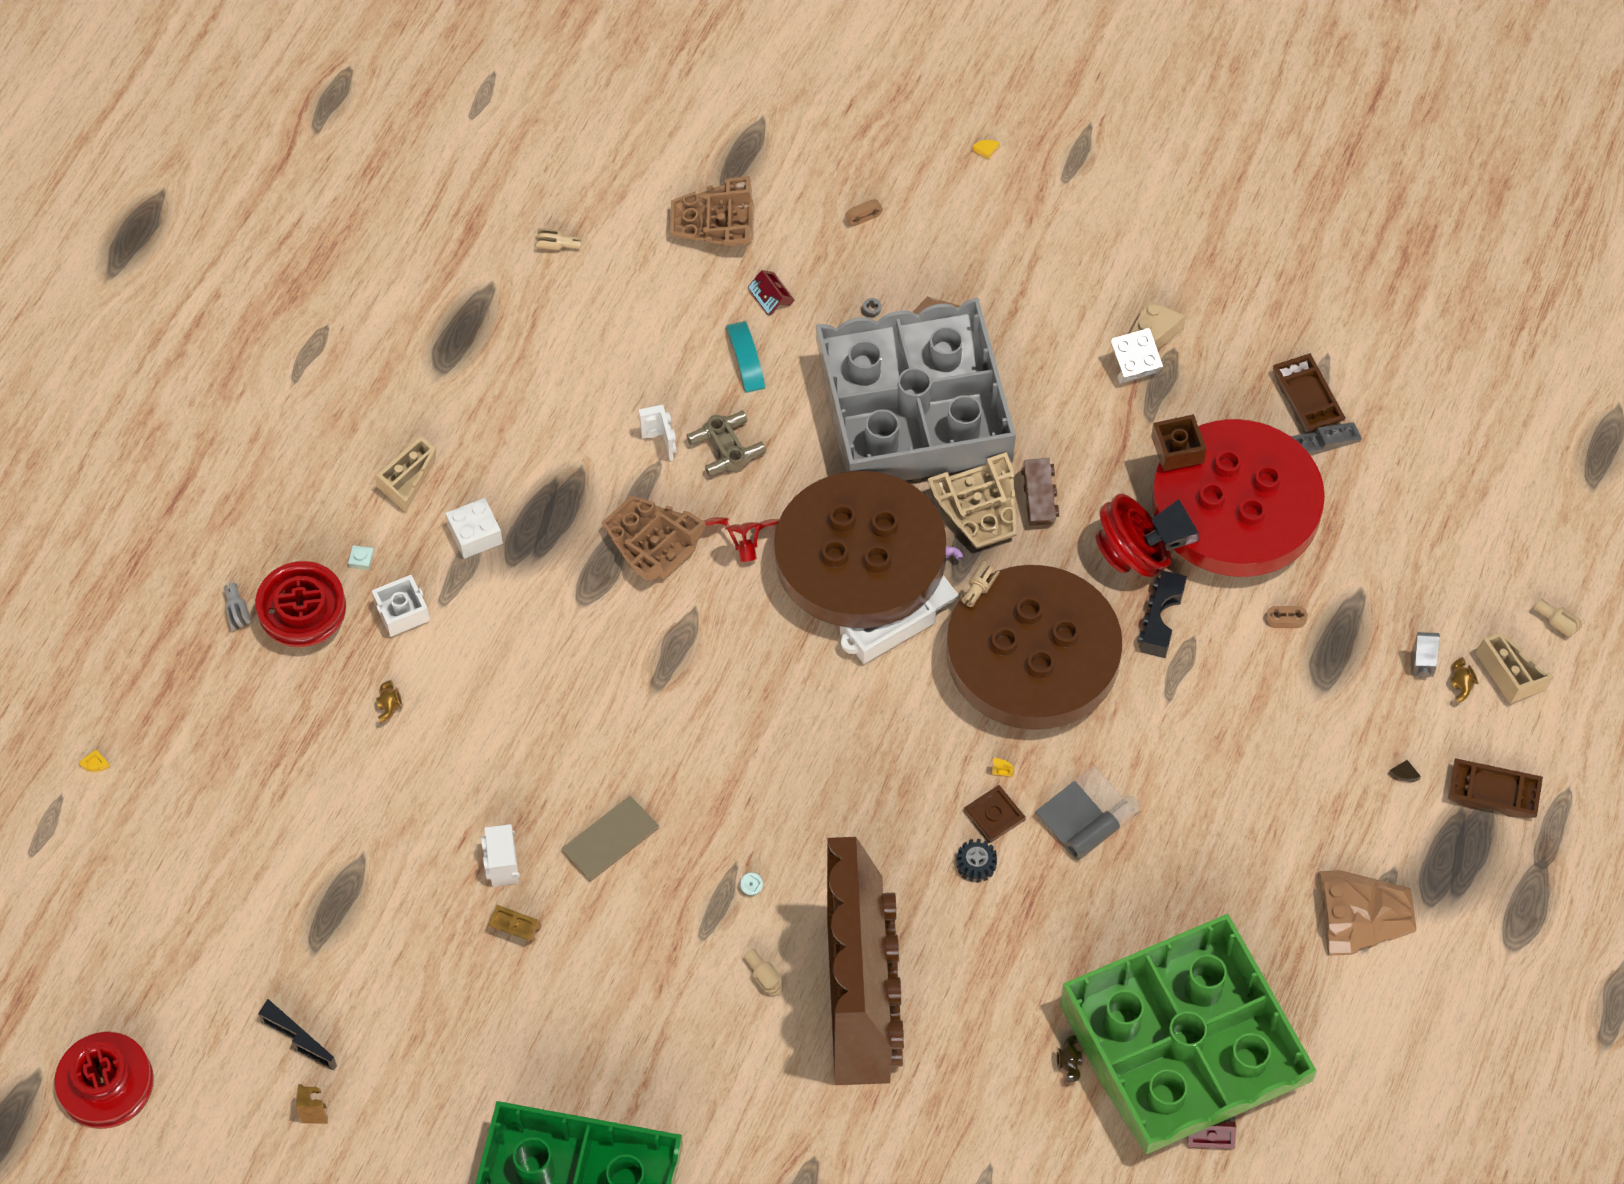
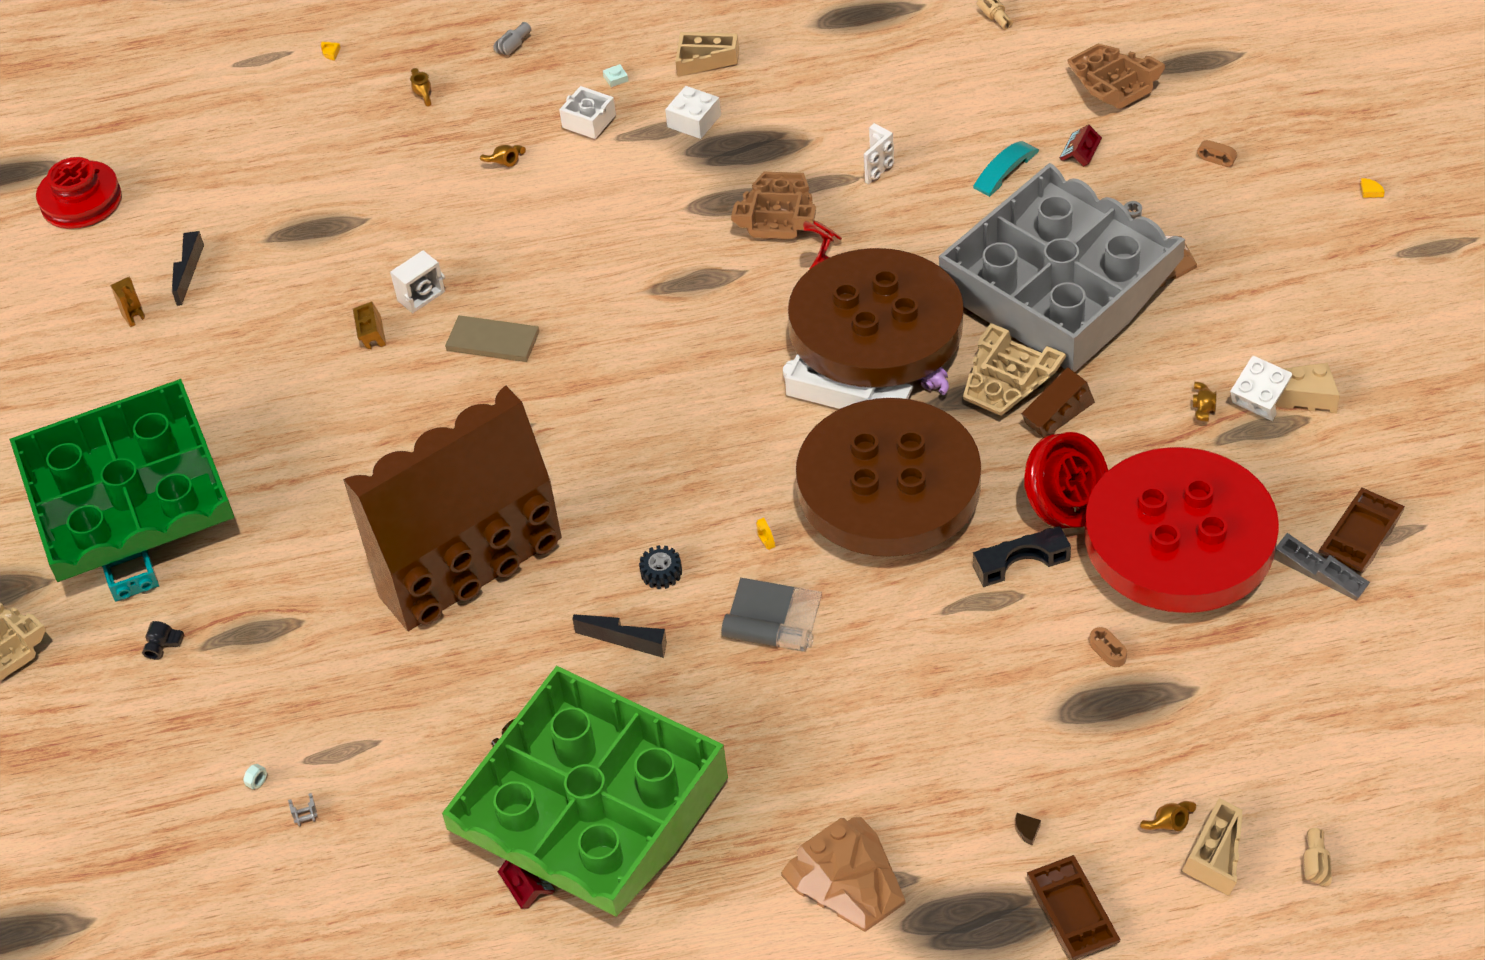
camera: 60 degrees right, 10 degrees down
red wheel [255,561,346,647] -> none
dark tan piece [686,410,766,477] -> none
tan arm [961,560,1000,607] -> none
reddish brown tile [963,785,1026,843] -> none
black torso [1144,499,1199,551] -> none
reddish brown brick [1151,414,1206,471] -> none
slope [1411,632,1440,678] -> none
none -> pearl gold piece [410,68,432,107]
none -> black slope [572,614,667,658]
none -> pearl gold piece [1193,381,1217,422]

